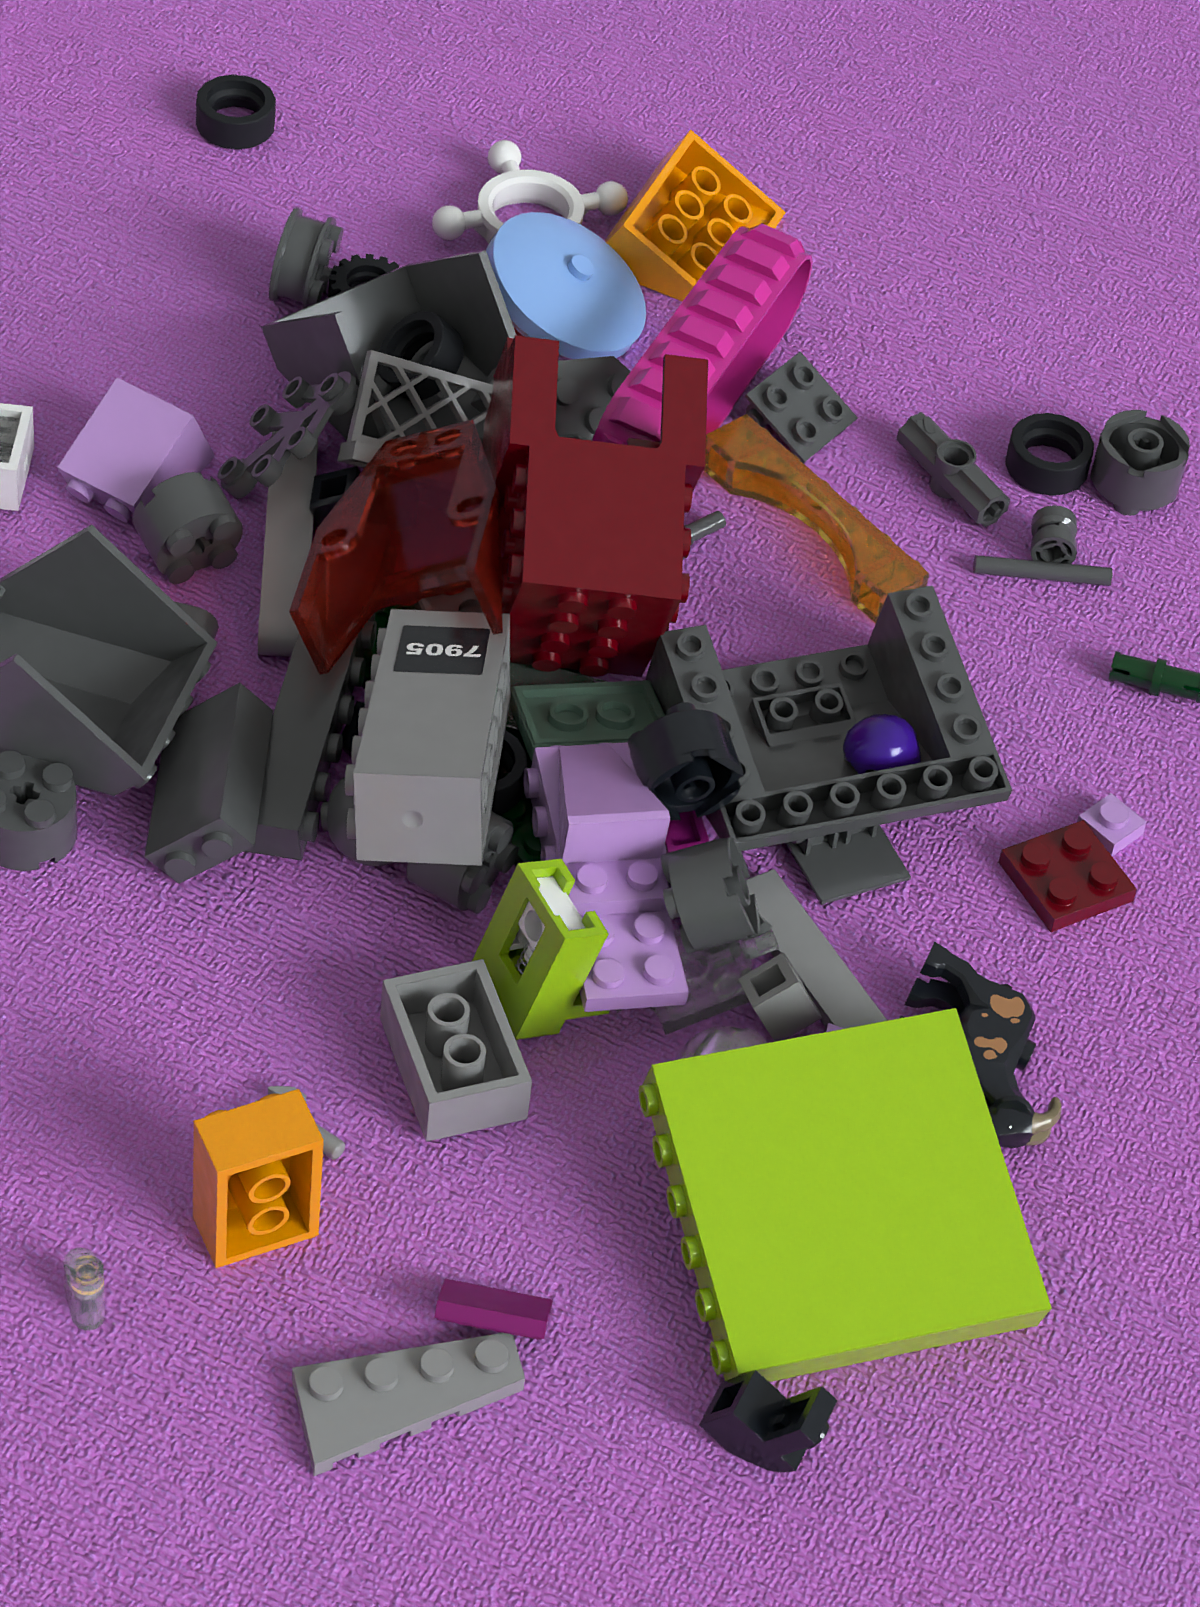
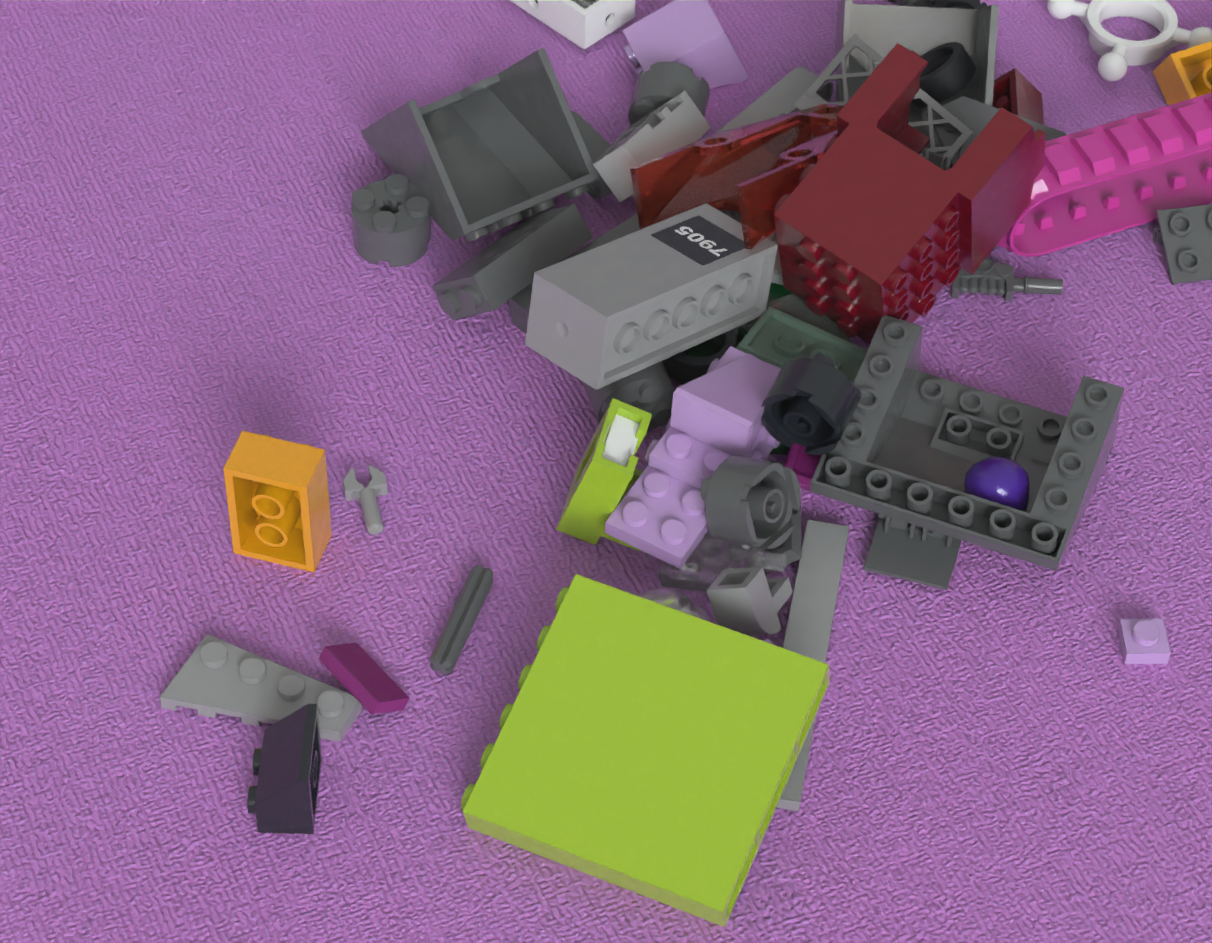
camera: 45 degrees right, 0 degrees up
clear piece [63,1248,105,1330] -> none
dark grey plant [217,371,359,499] -> none
light grey brick [380,959,532,1142] -> none
light blue dish [486,212,646,359] -> none
black brick [699,1370,838,1472] -> none
clear yellow arch [704,414,929,623] -> none
black animal [900,942,1062,1149] -> none
dark red plate [998,820,1137,932] -> none
none -> black slope [248,704,322,834]
none -> dark grey axle [430,565,493,674]
none -> light grey wedge [593,90,711,203]

